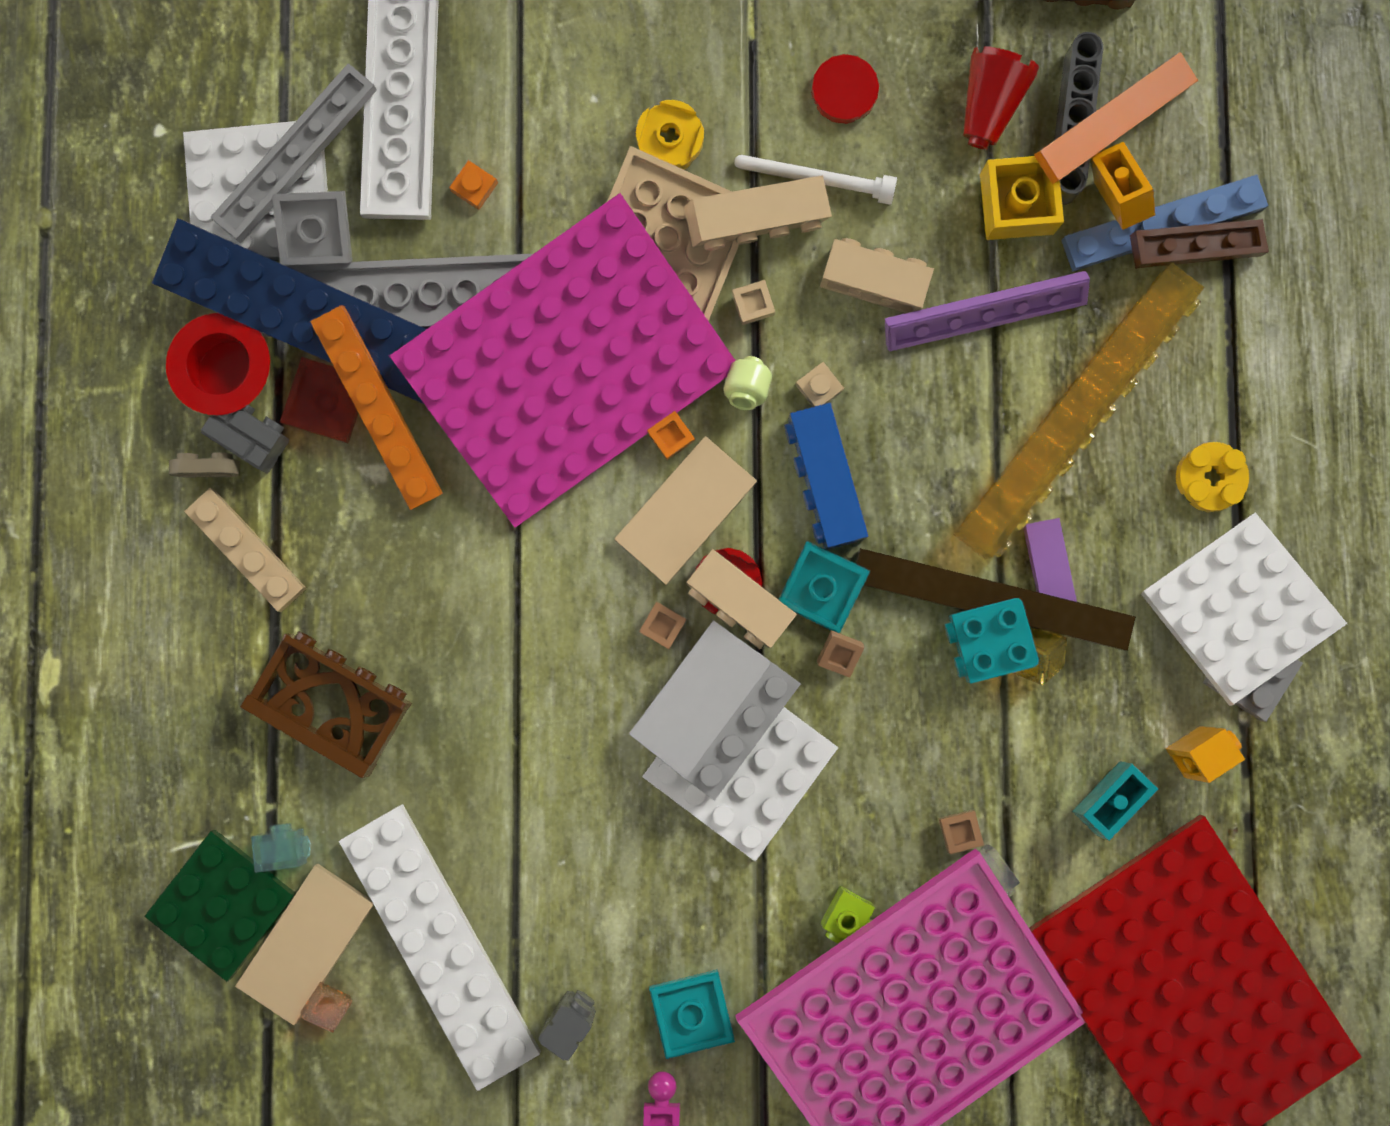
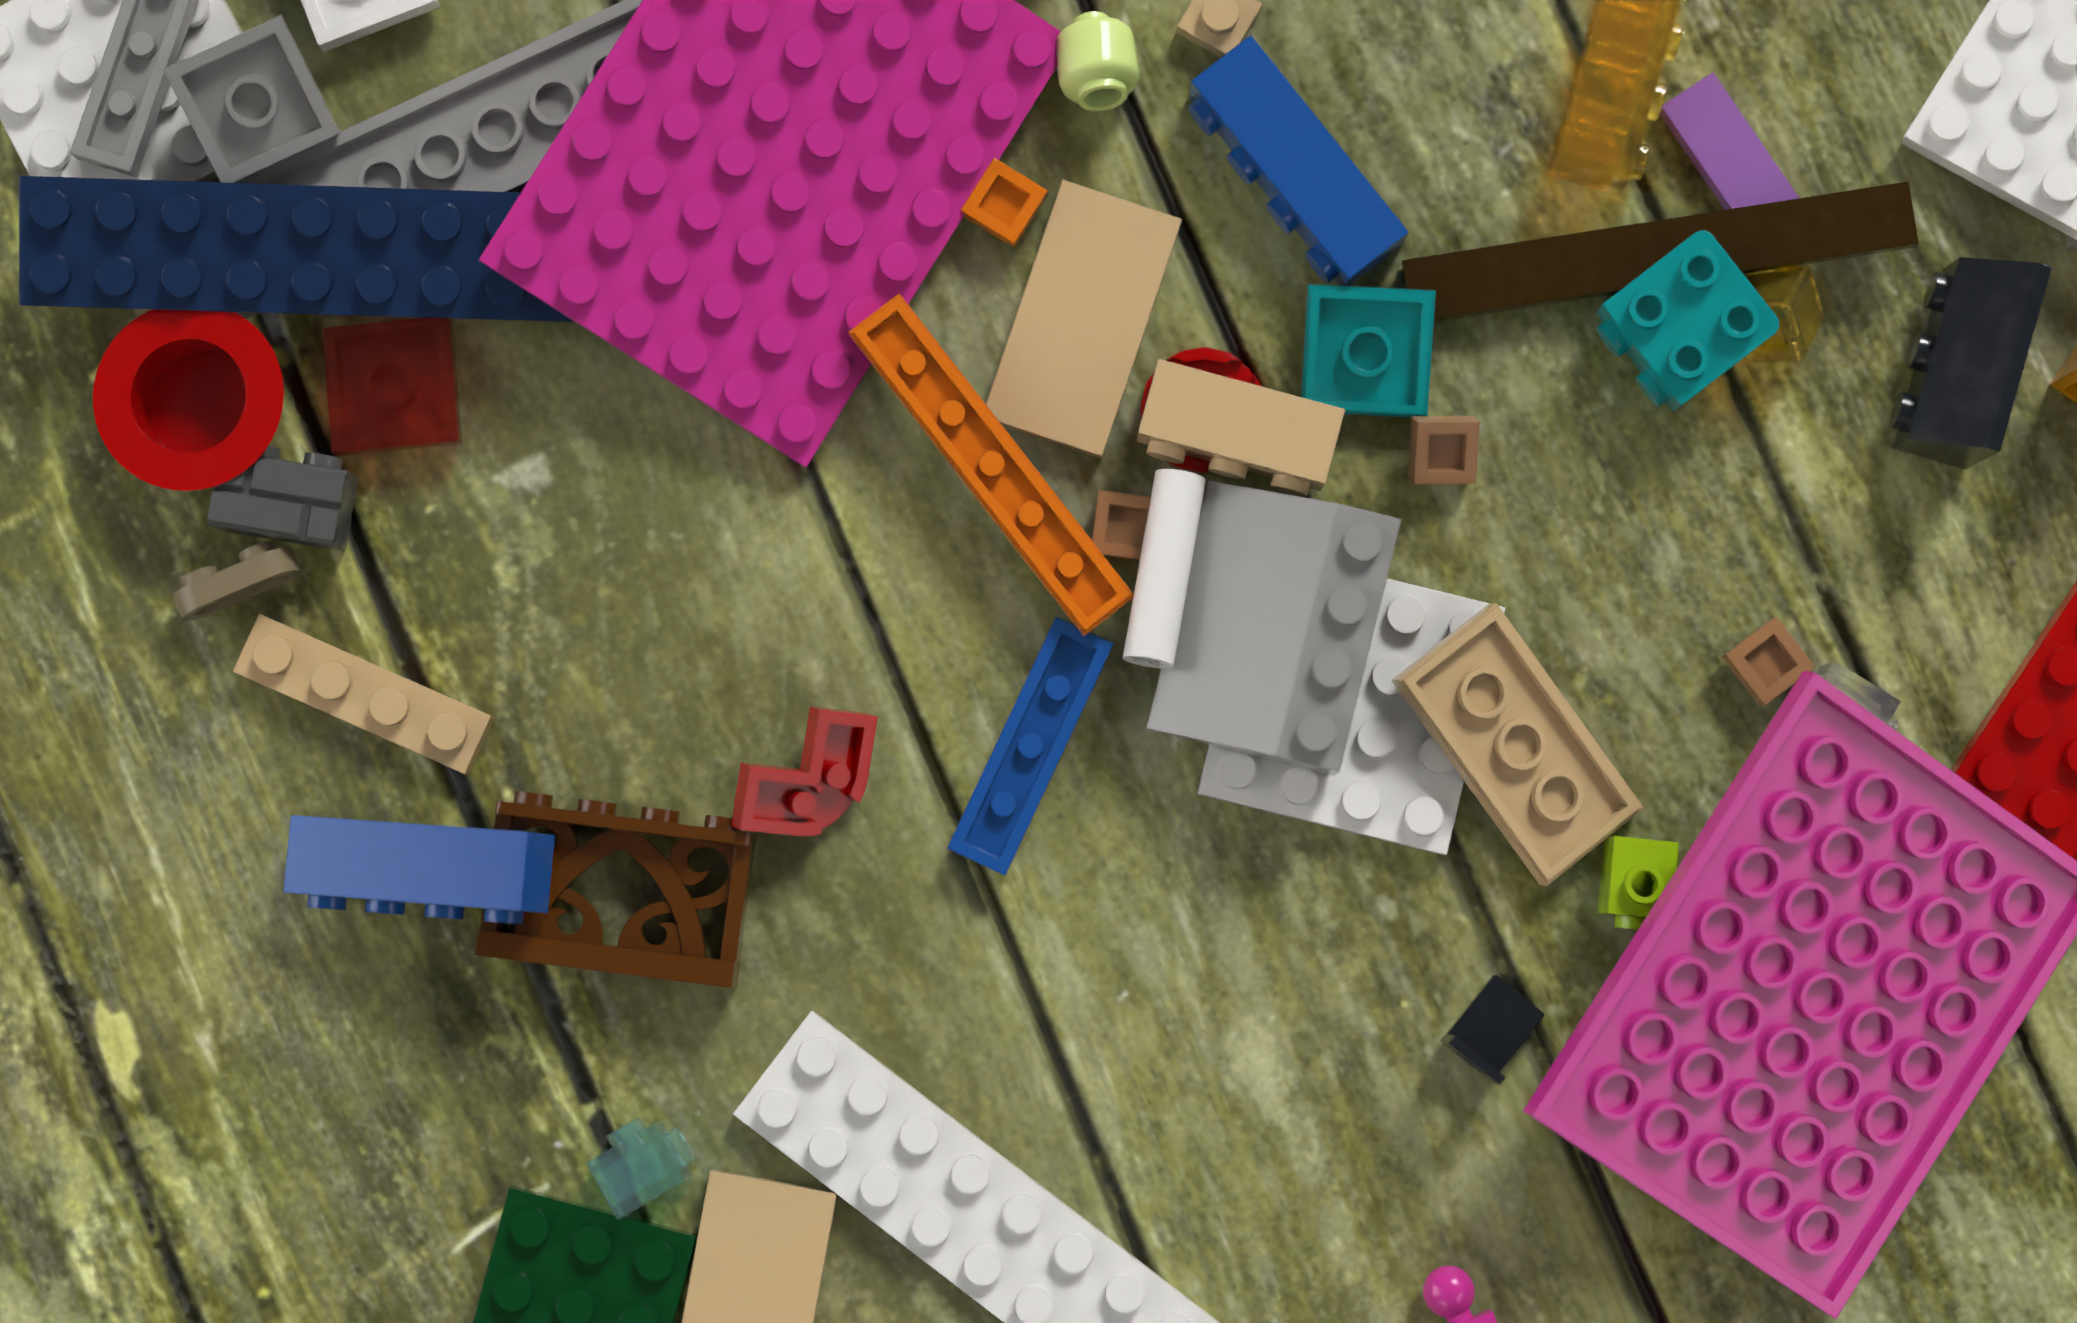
camera: 20 degrees left, 0 degrees up
orange plate [310,305,443,510] -> none
dark grey brick [539,990,596,1061] -> none
teal tile [649,969,735,1059] -> none
teal brick [1072,761,1158,841] -> none
none -> blue brick [283,815,555,924]
none -> red plate [731,706,878,836]
none -> orange tile [849,293,1134,637]
none -> blue plate [947,617,1114,876]
none -> white piece [1123,469,1206,669]
none -> tan tile [1391,603,1644,886]
none -> black bracket [1440,975,1544,1085]
none -> black slope [1889,257,2052,470]

